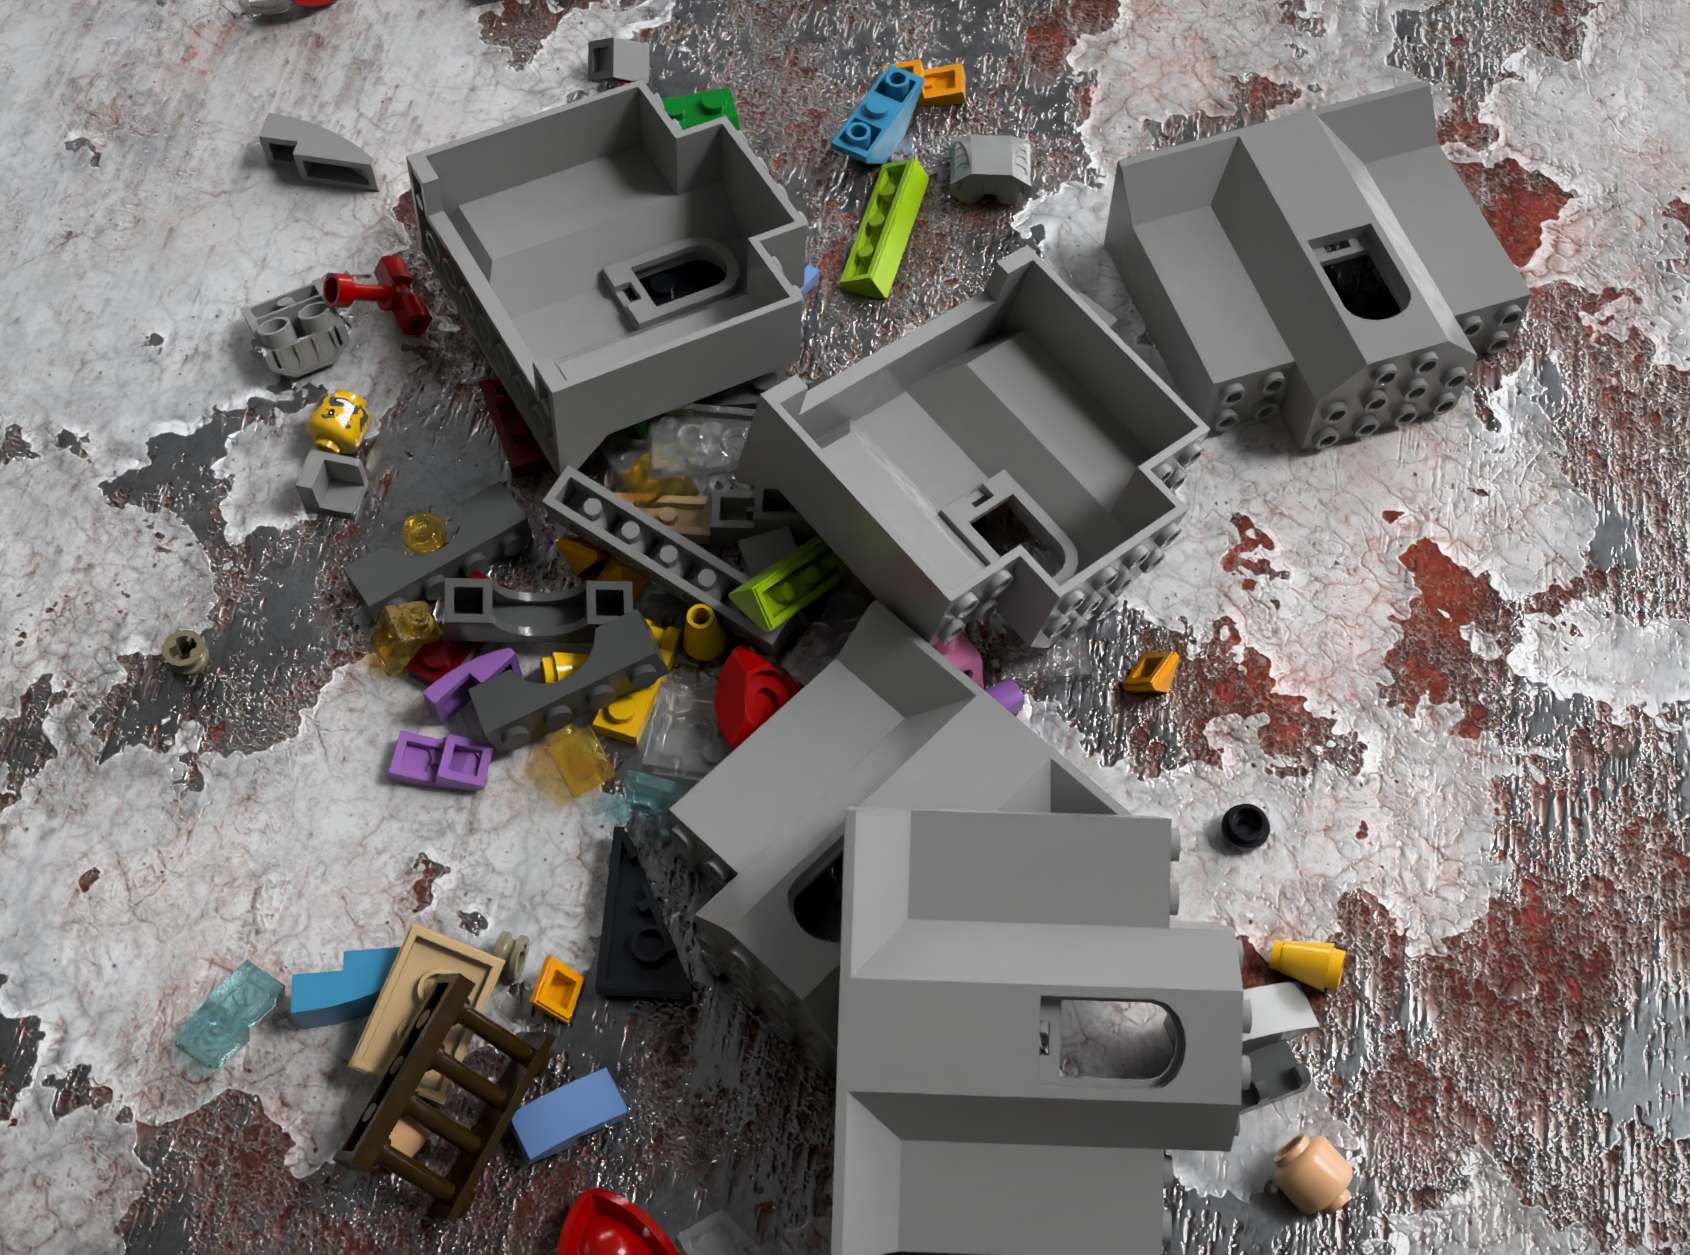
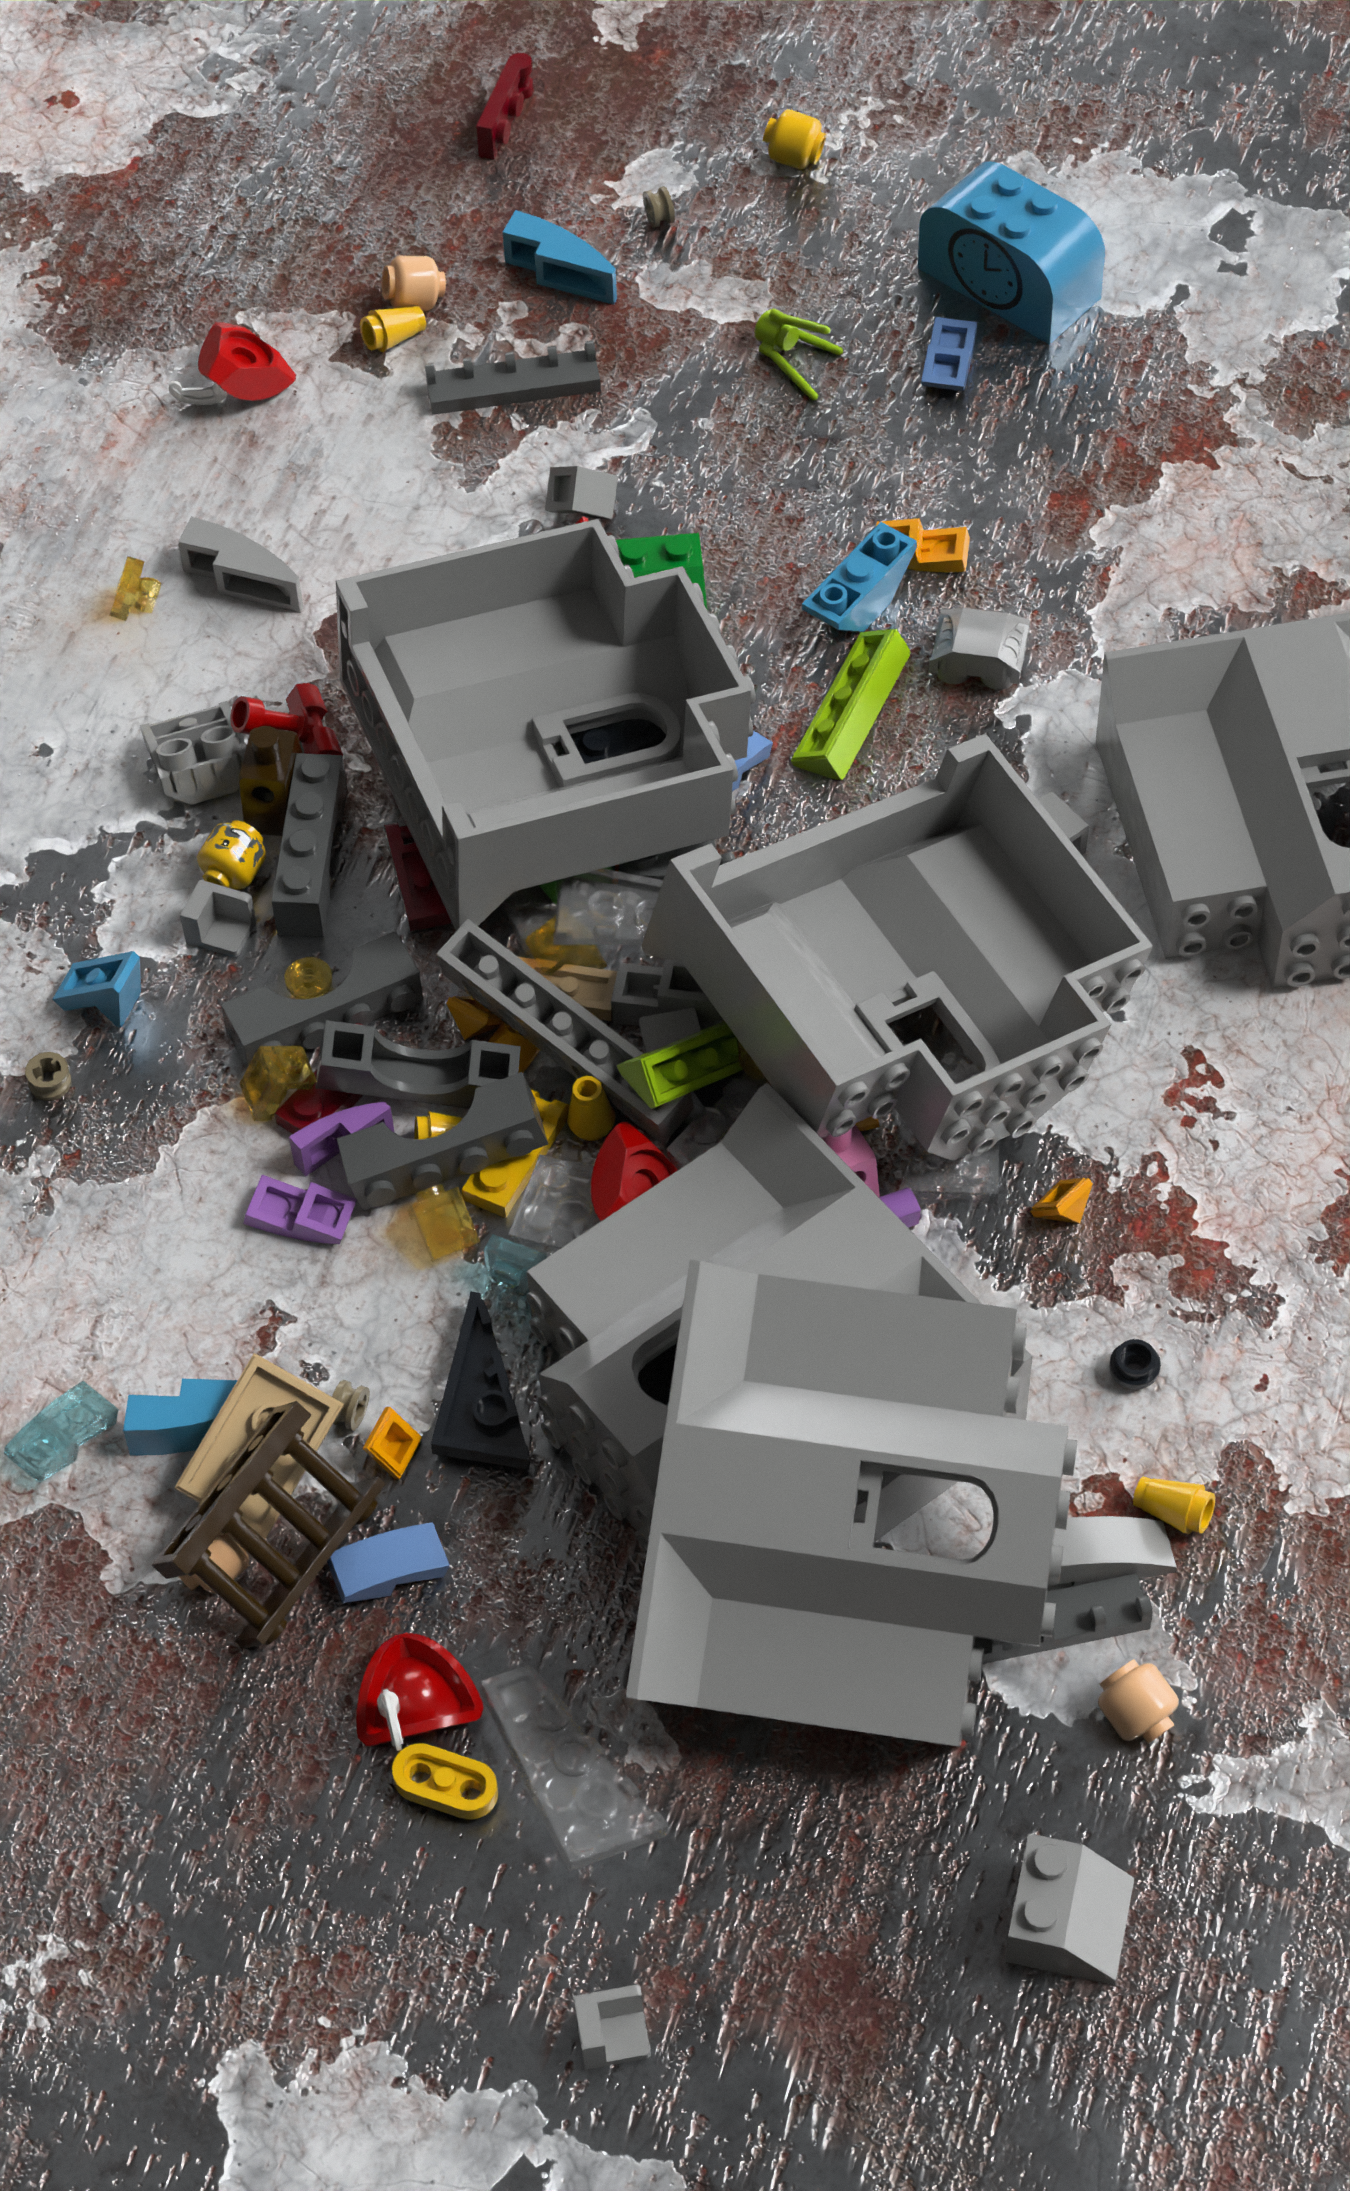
camera: 10 degrees right, 5 degrees down
none -> dark azure slope [52,951,141,1028]
none -> clear yellow tile [109,556,162,621]
none -> dark brown torso [239,726,302,836]
none -> dark grey arch [271,753,347,937]

